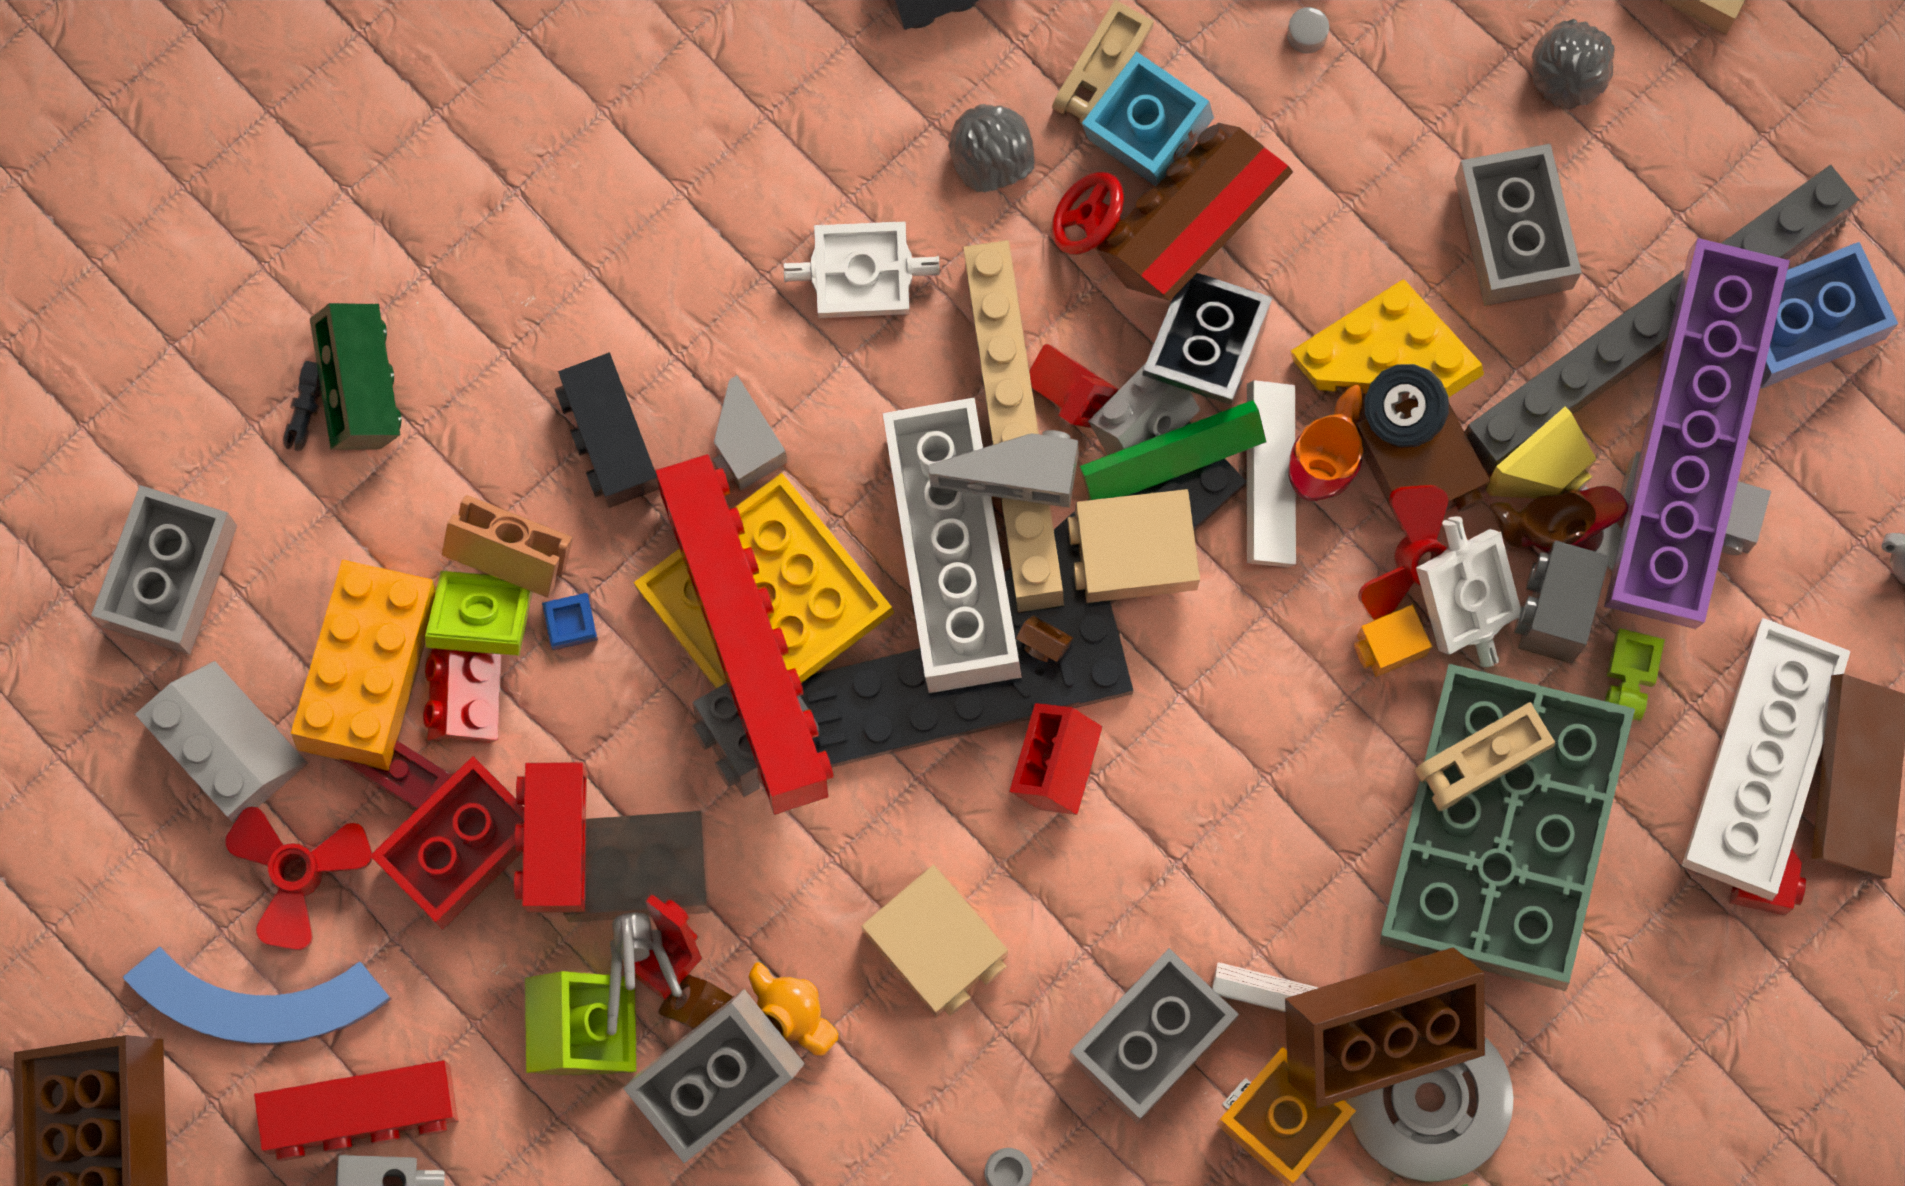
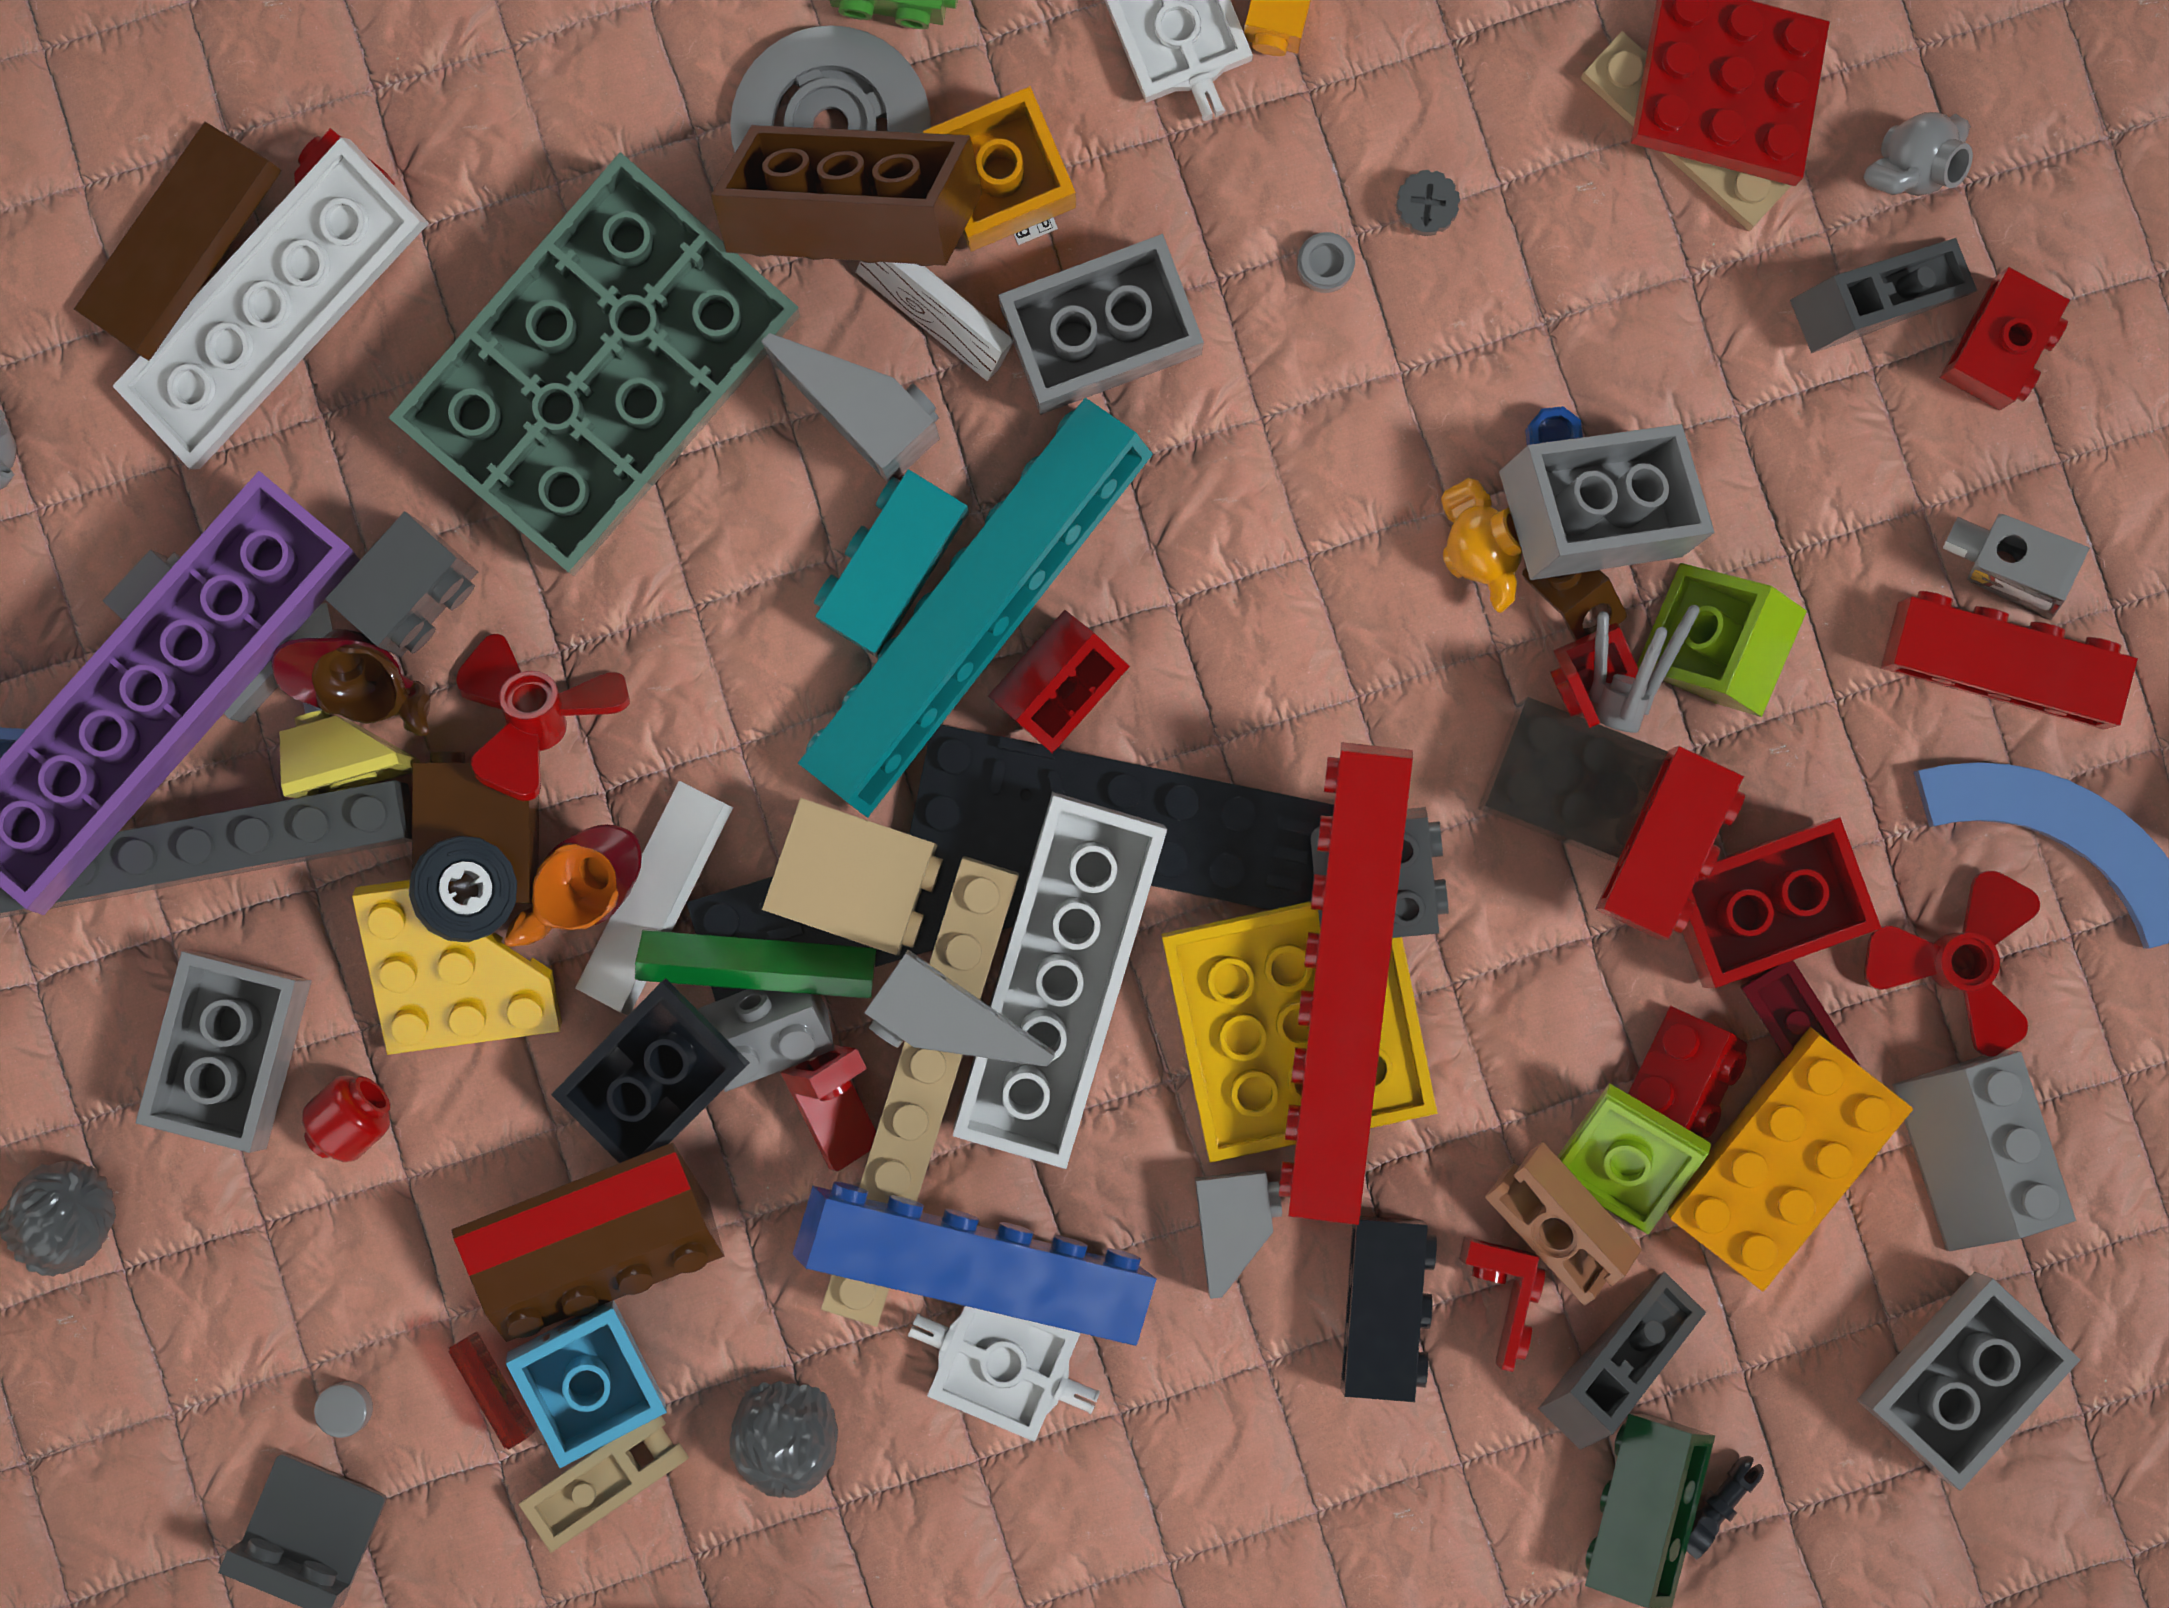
camera: 150 degrees left, 10 degrees up
blue tile [542,593,598,650] -> none
tan brick [861,864,1008,1017] -> none
reddish brown plate [1016,615,1073,662] -> none
red piece [1052,172,1124,255] -> none
light orange brick [1354,604,1432,677] -> none
tan plate [1414,702,1555,811] -> none
white plate [1416,516,1521,667] -> none
lime plate [1605,628,1665,721] -> none
none -> red head [302,1075,390,1162]
none -> clear red tile [448,1331,535,1450]
none -> light grey slope [761,333,940,483]
none -> blue brick [792,1182,1157,1346]
none -> teal brick [798,397,1153,818]
none -> teal brick [814,469,969,658]
none -> red bracket [1459,1236,1545,1372]
none -> blue tile [1525,406,1583,445]
none -> dark grey slope [1538,1271,1706,1450]

